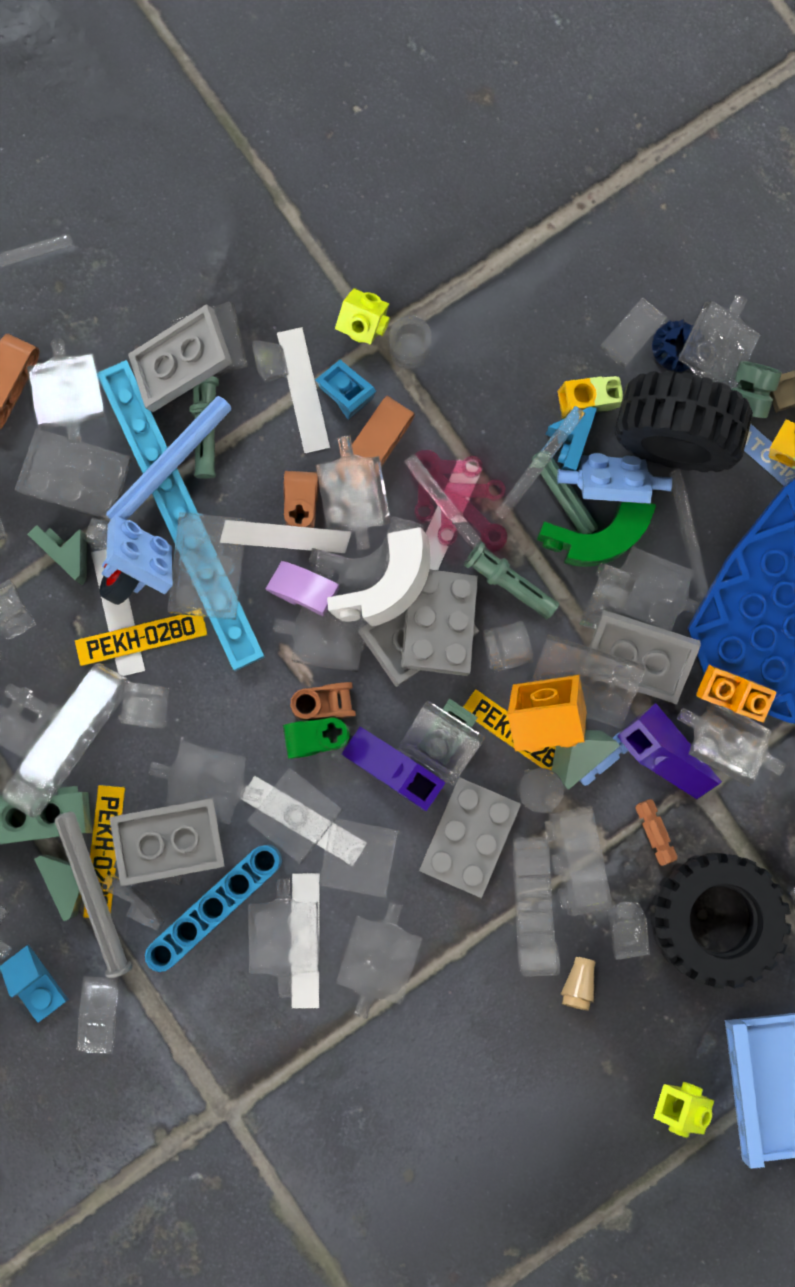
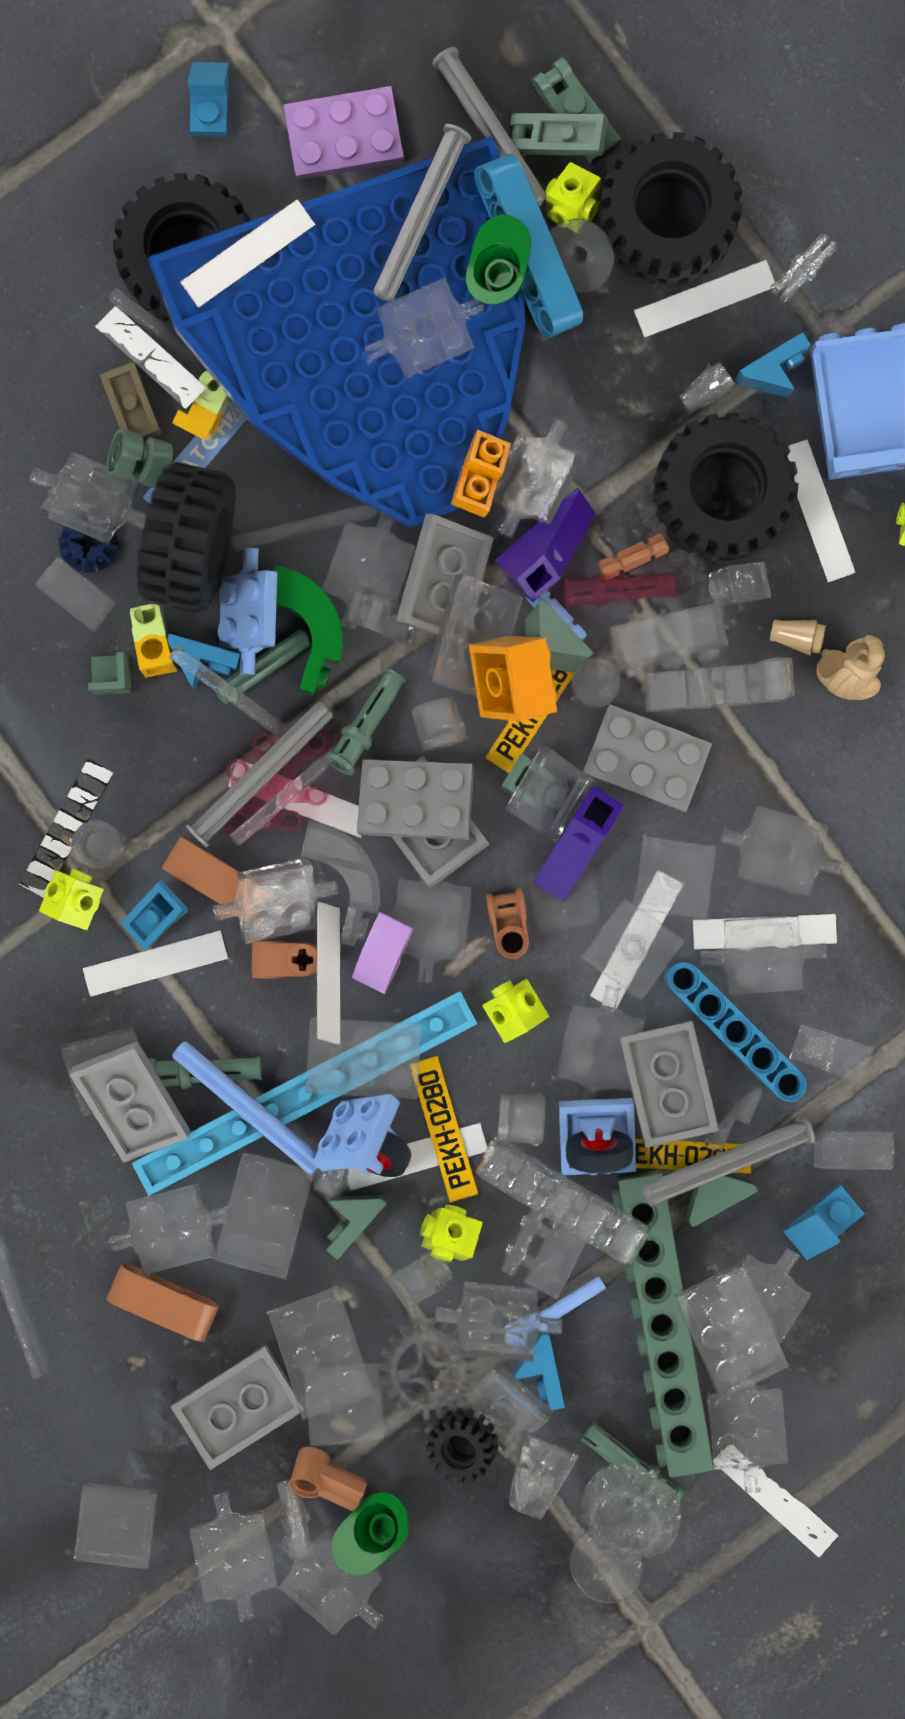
camera: 85 degrees left, 5 degrees up
clear slope [252,341,289,382] -> none
green piece [283,718,350,759] -> none
white arch [327,527,431,626] -> none
none -> sticker [19,759,113,898]
none -> sand green panel [88,652,131,695]
none -> light grey axle [186,702,333,848]
none -> neon yellow brick [420,1205,483,1262]
none -> neon yellow brick [482,979,550,1043]
none -> plate [559,1098,636,1175]
none -> clear pink pin [562,574,675,610]
none -> white sticker [788,440,856,582]
none -> clear slope [790,1024,874,1083]
none -> tan hair [817,635,885,700]

